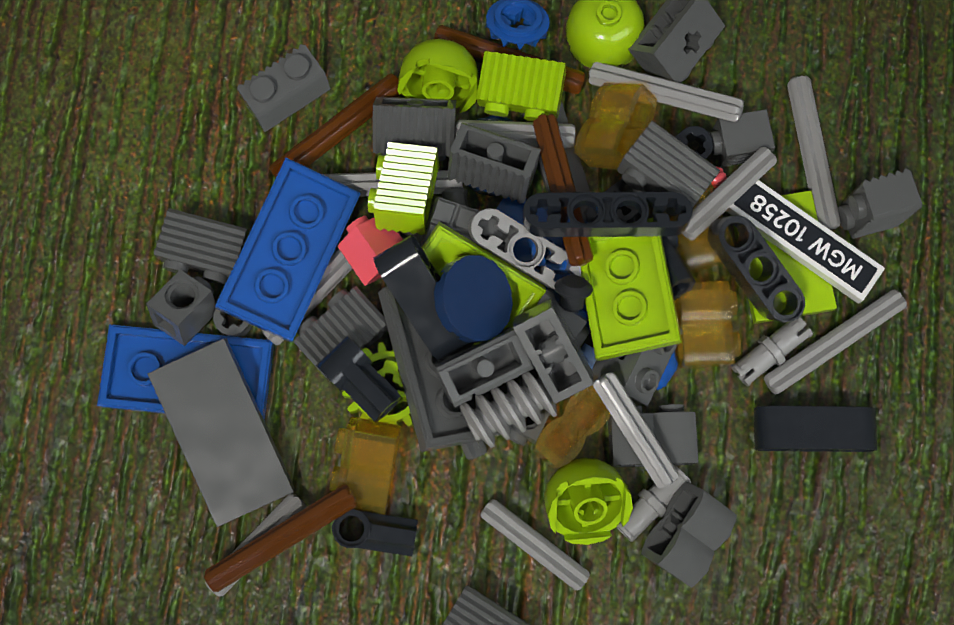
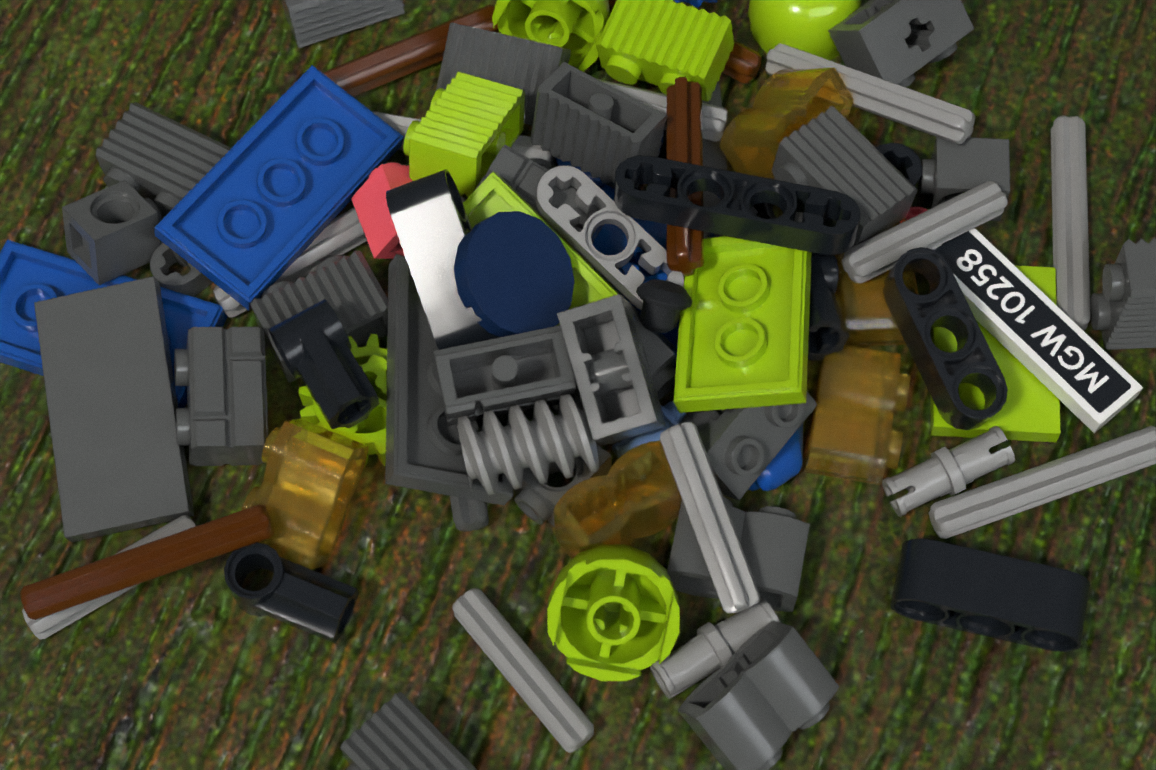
camera: 15 degrees right, 15 degrees down
none -> dark grey brick [174,327,269,466]

